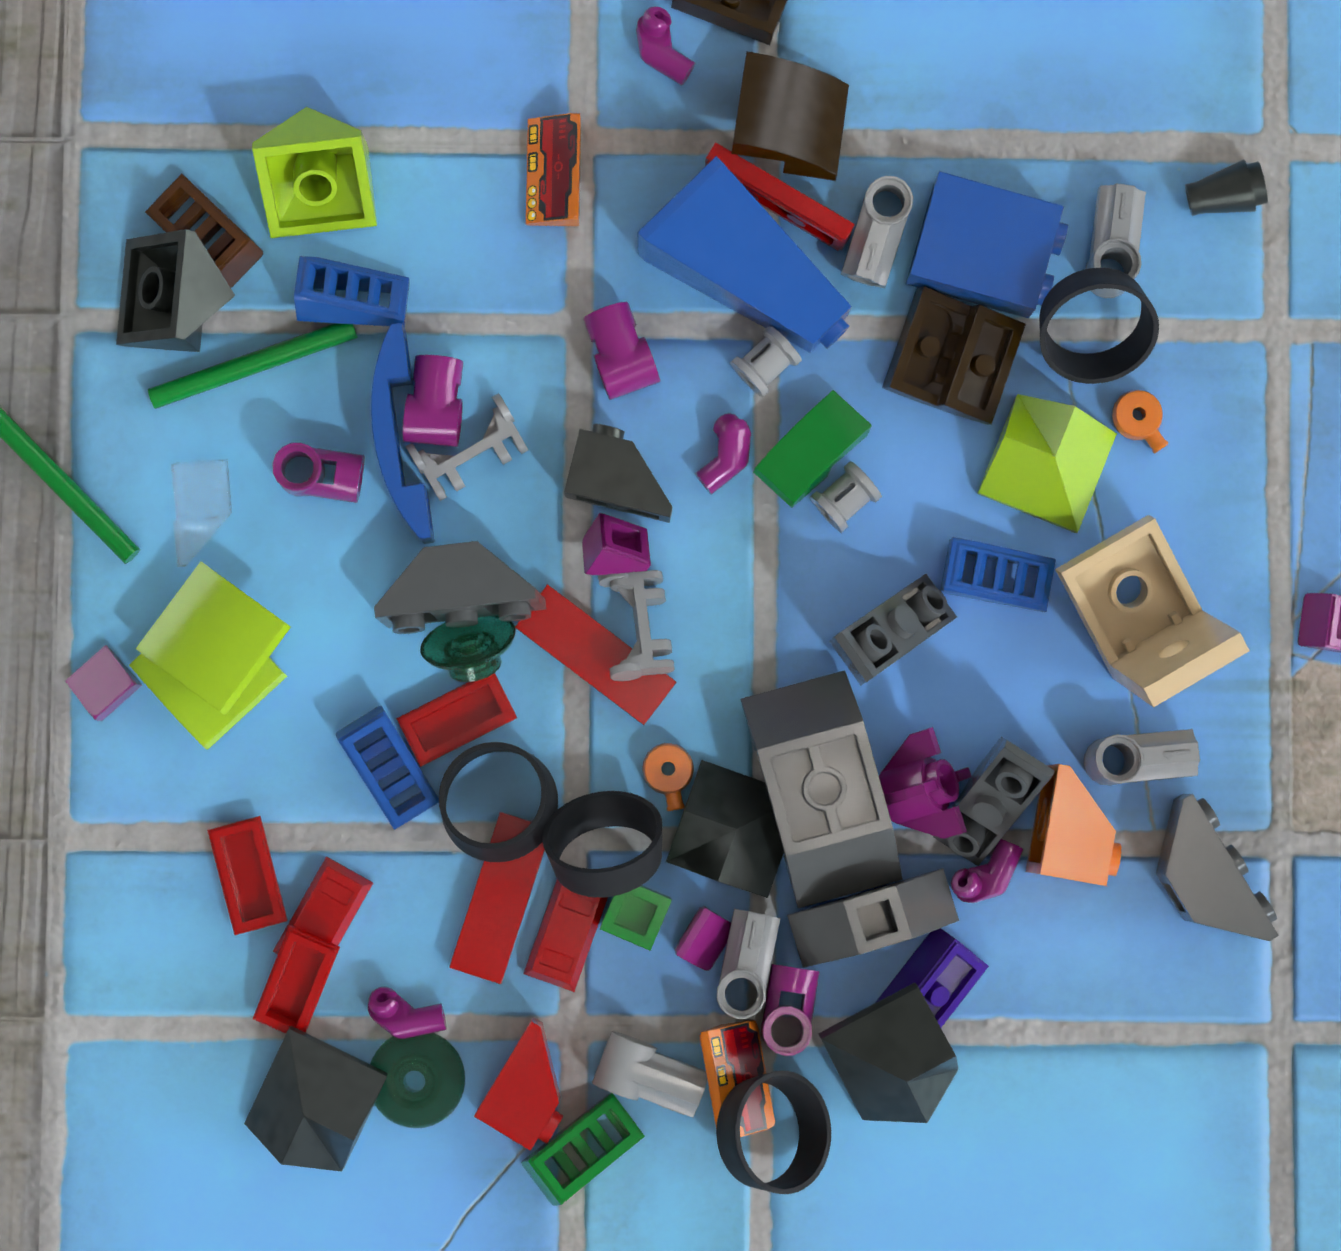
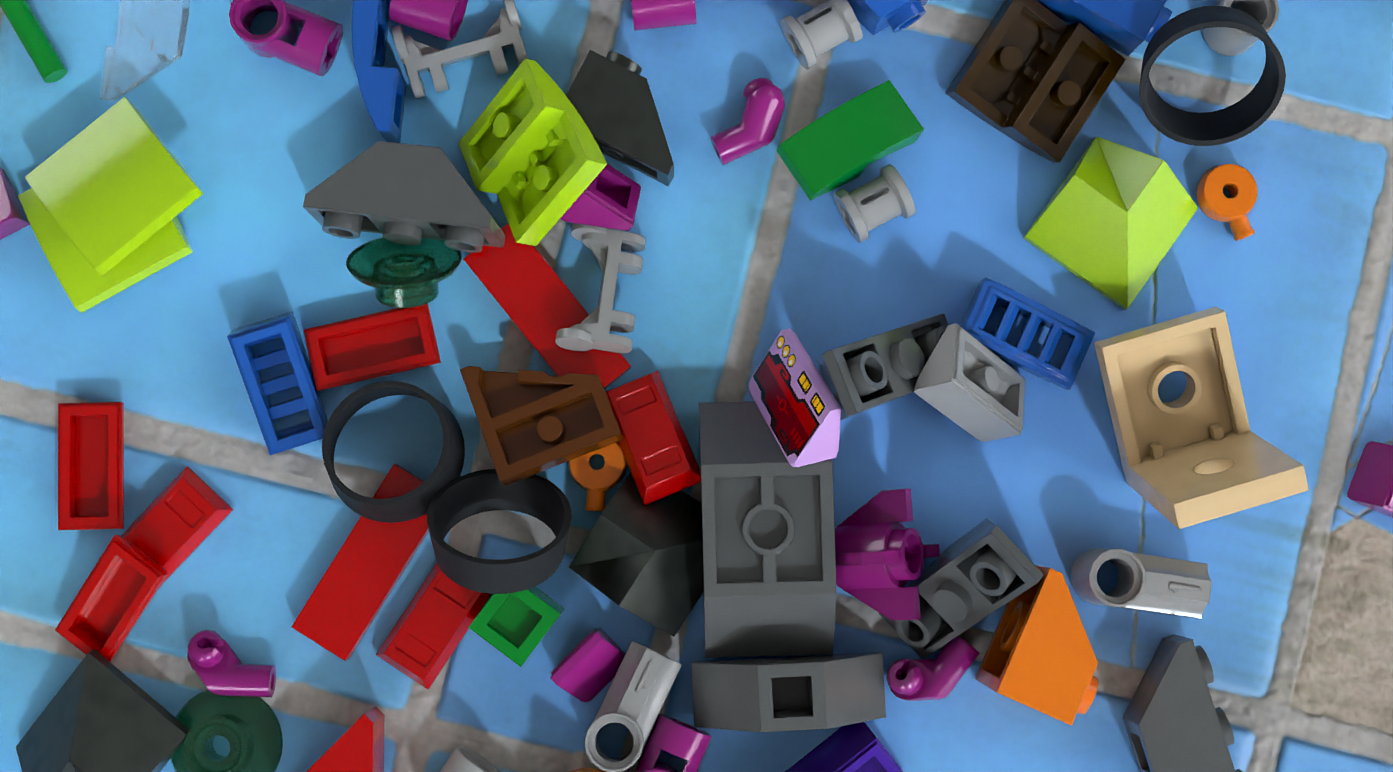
camera: 15 degrees right, 0 degrees up
none -> lime slope [458,58,607,246]
none -> reddish brown wing [460,366,624,486]
none -> red tile [606,370,701,505]
none -> slope [749,328,841,467]
none -> light grey slope [914,323,1025,442]

